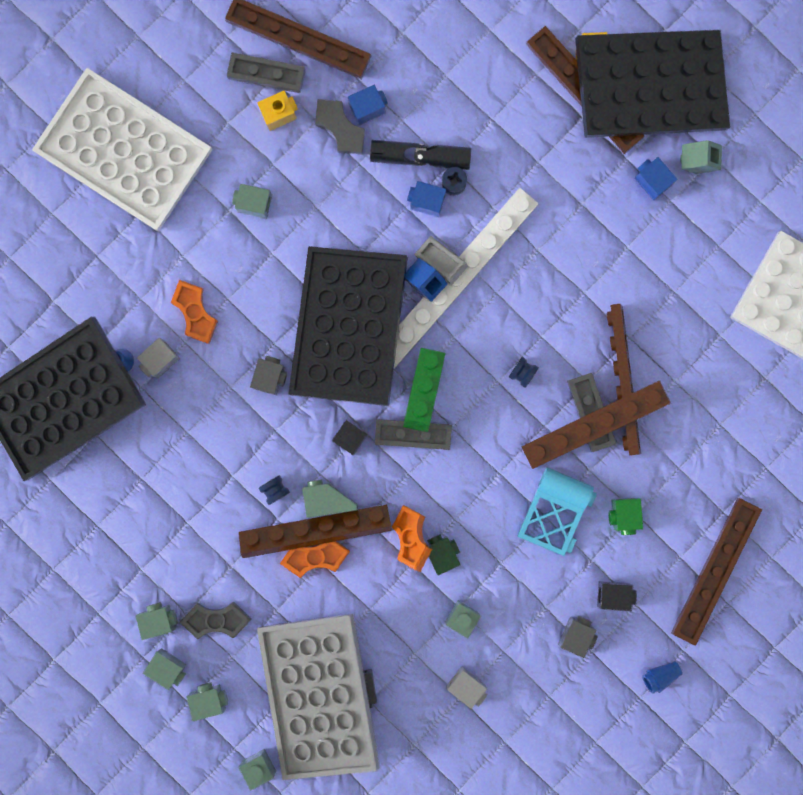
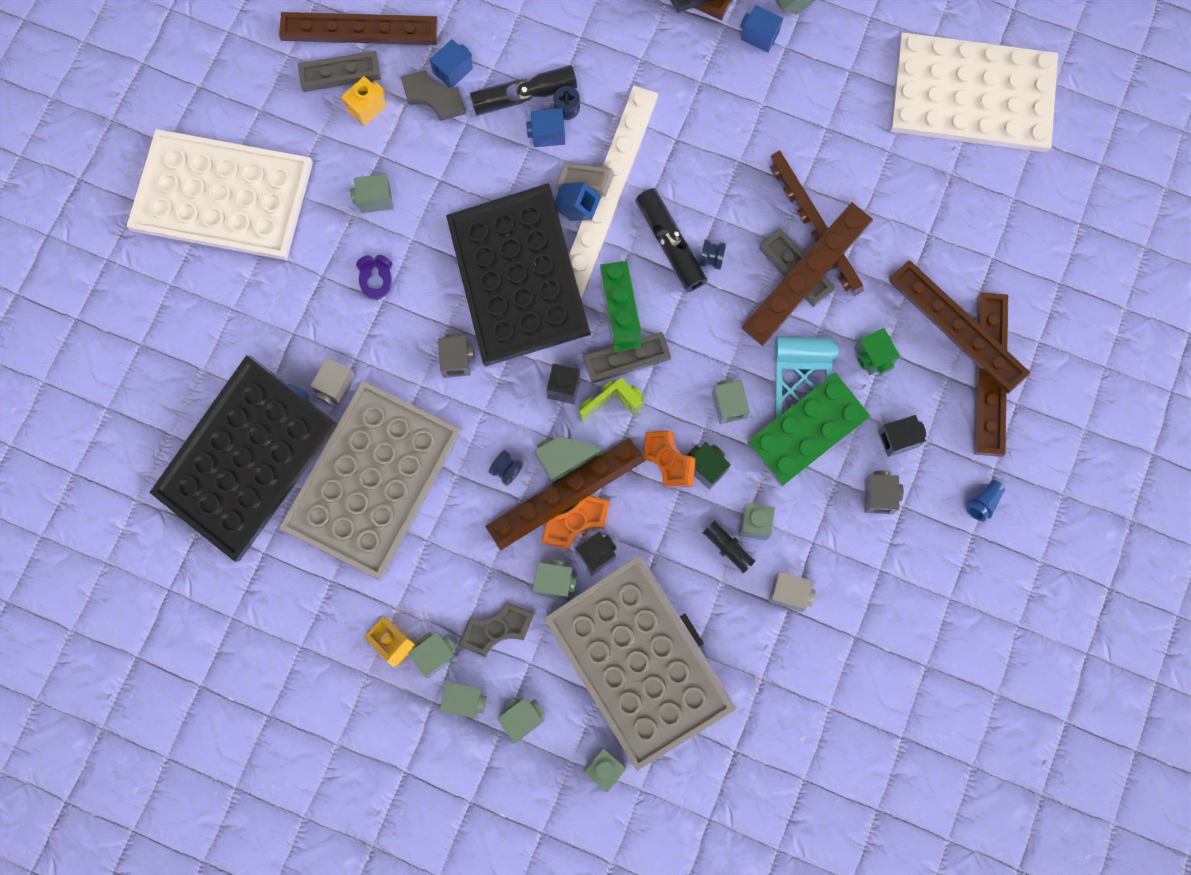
camera: 25 degrees left, 10 degrees down
orange tile [171,280,218,344] -> none
none -> light grey plate [279,380,462,581]
none -> dark purple piece [356,255,393,300]
none -> yellow slope [364,615,416,668]
none -> sand green brick [533,560,577,599]
none -> black brick [575,532,617,576]
none -> lime bracket [578,377,644,423]
none -> black piece [635,188,708,292]
none -> black pin [702,520,756,573]
none -> sand green brick [712,379,750,424]
none -> green plate [747,372,870,486]
none -> reddish brown plate [889,260,1031,394]

